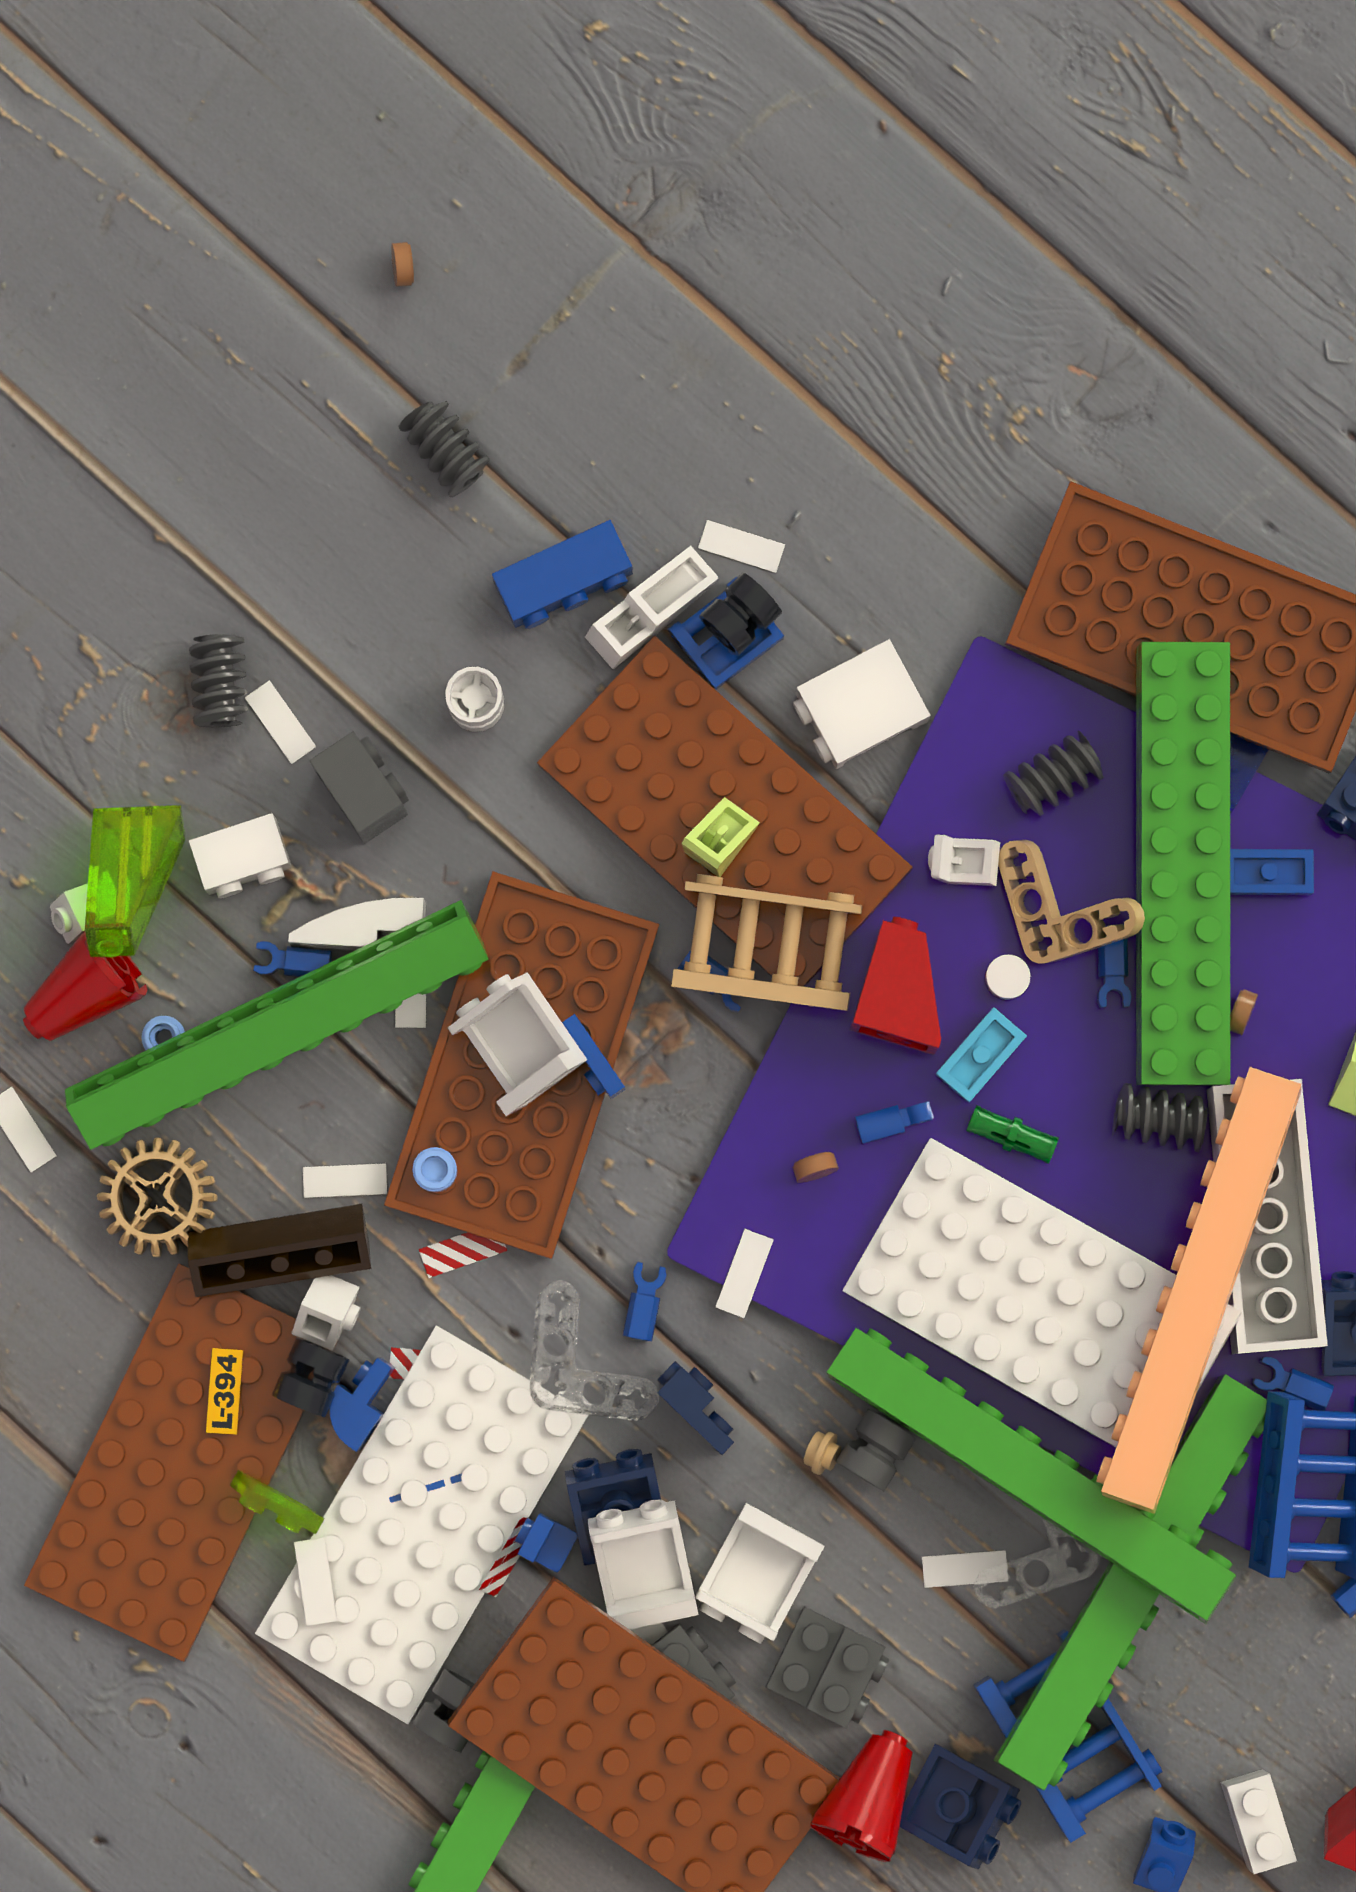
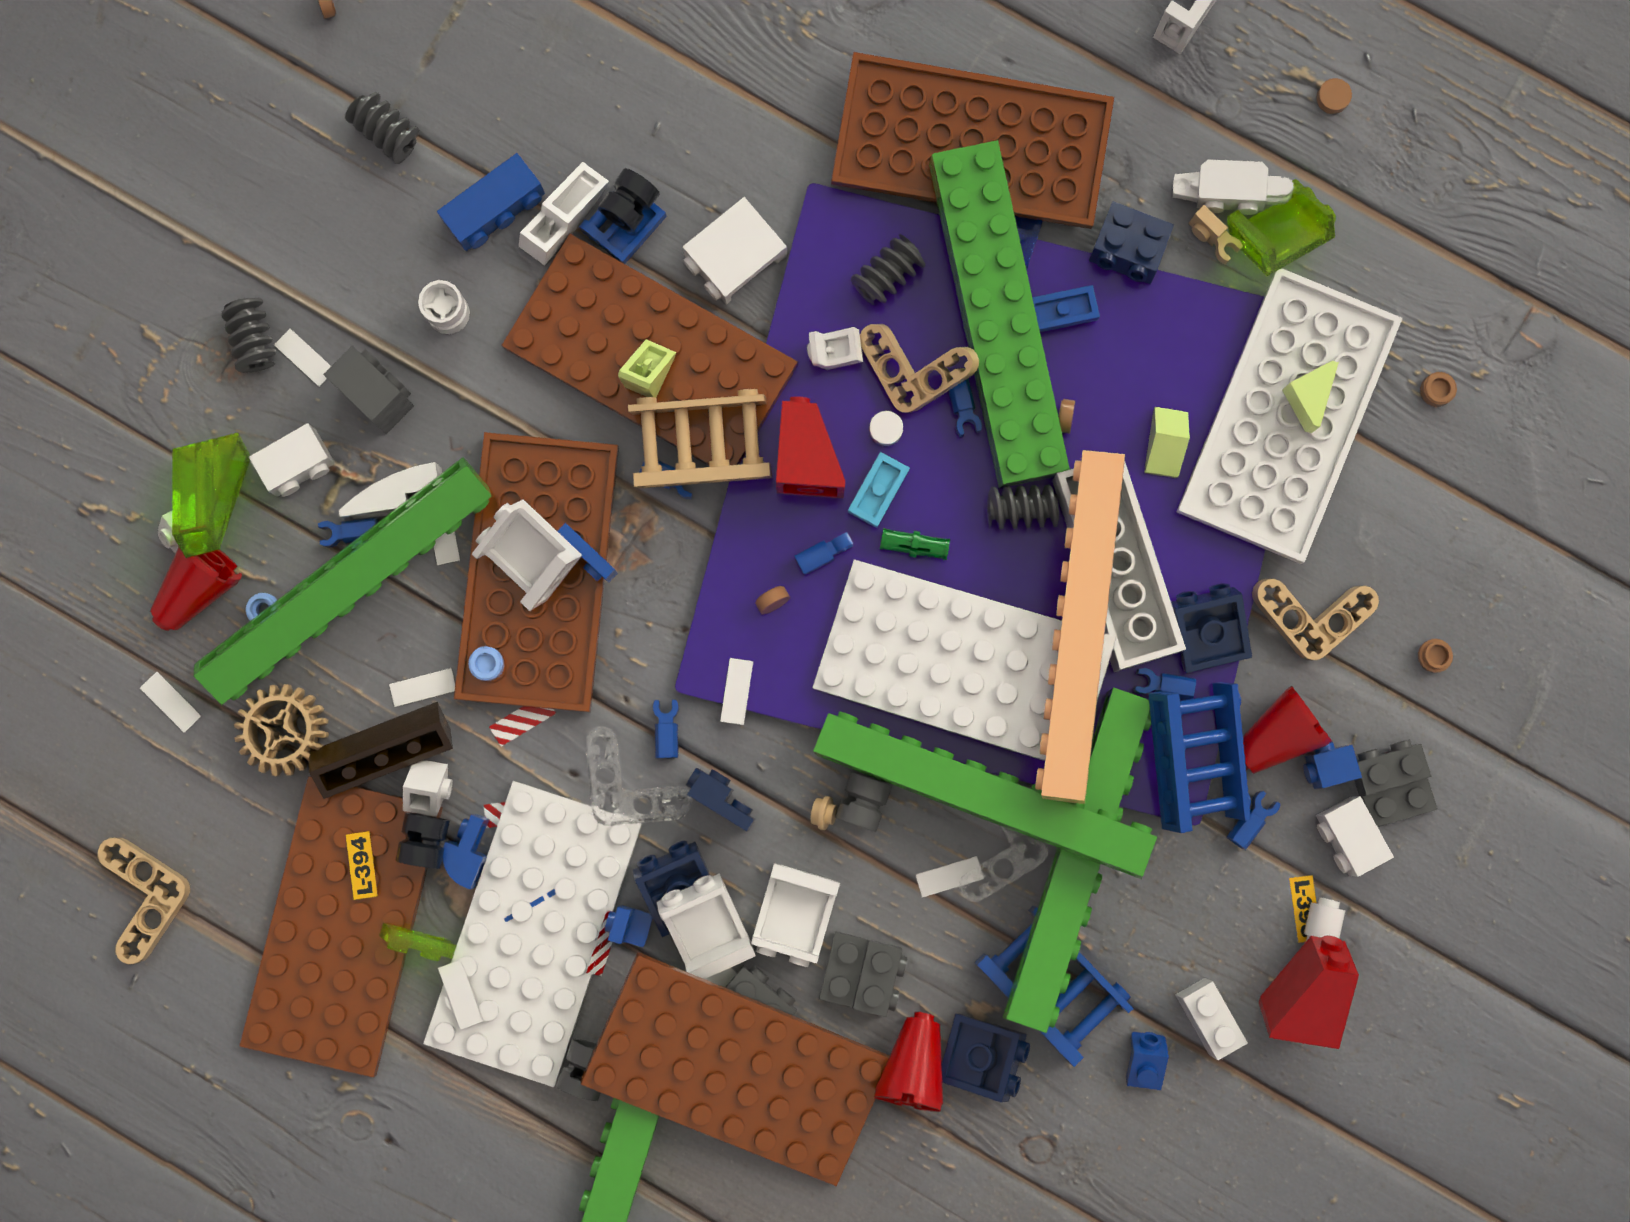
camera: 15 degrees left, 0 degrees up
white sticker [698,520,785,573] -> none

